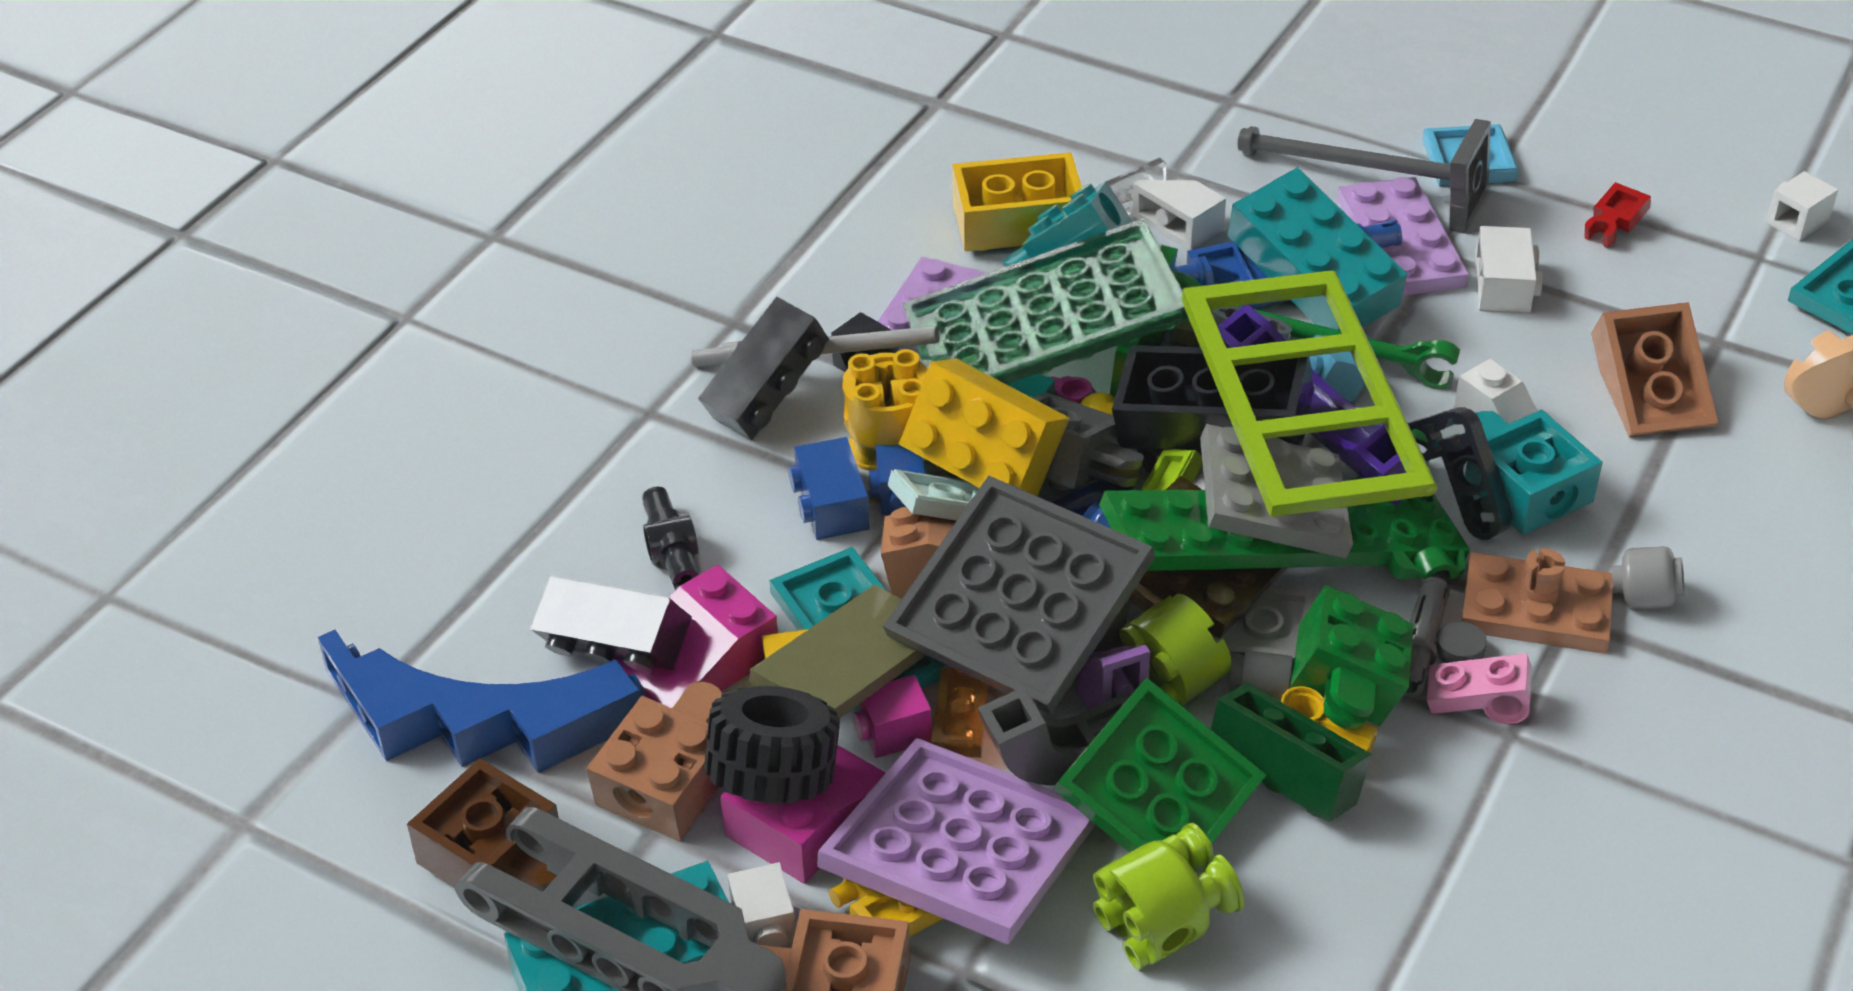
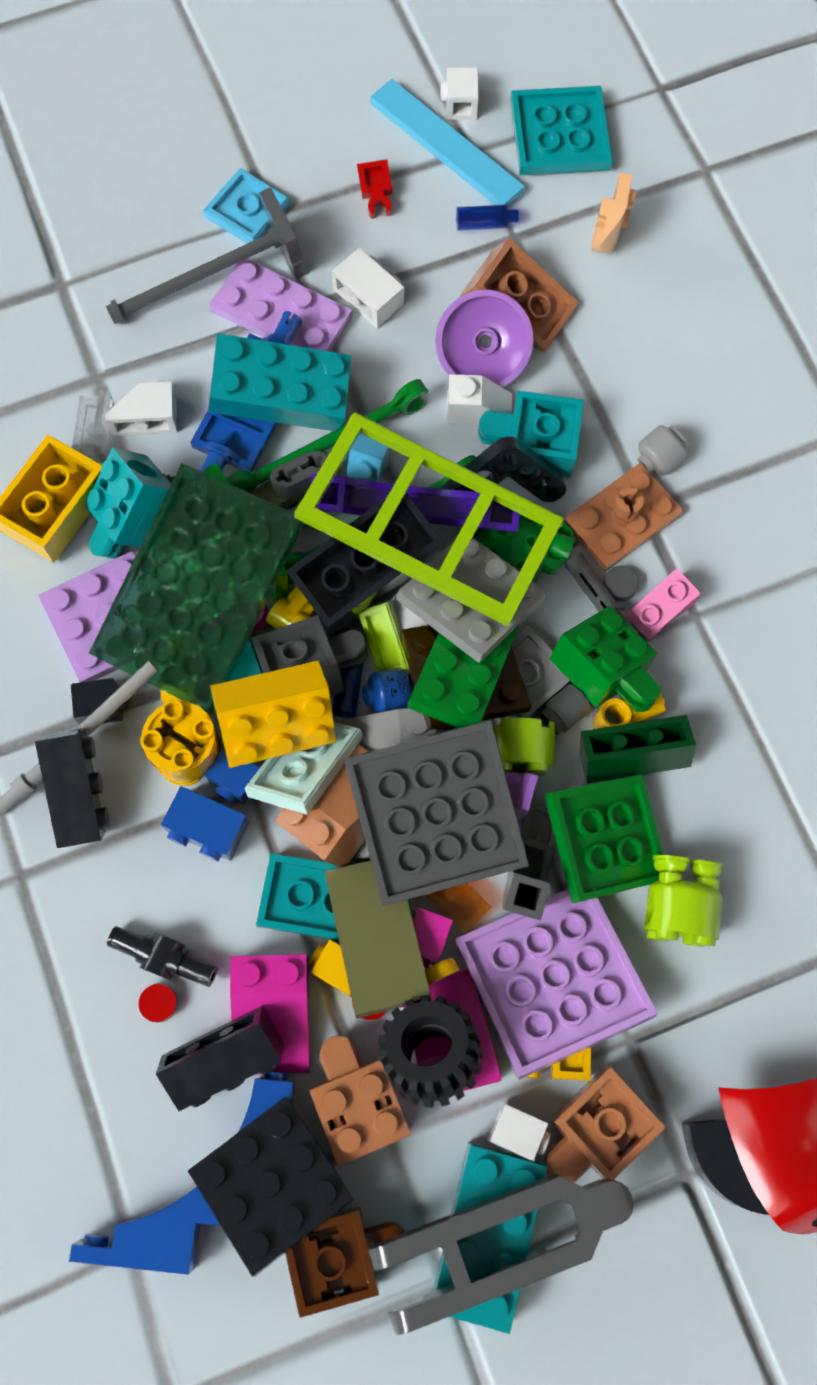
camera: 55 degrees left, 30 degrees up
none -> red tile [138,984,178,1023]
none -> black plate [187,1097,355,1277]
none -> medium azure tile [371,79,525,211]
none -> yellow tile [425,957,460,986]
none -> medium lavender dish [436,290,534,387]
none -> clear blue cylinder [456,204,519,231]

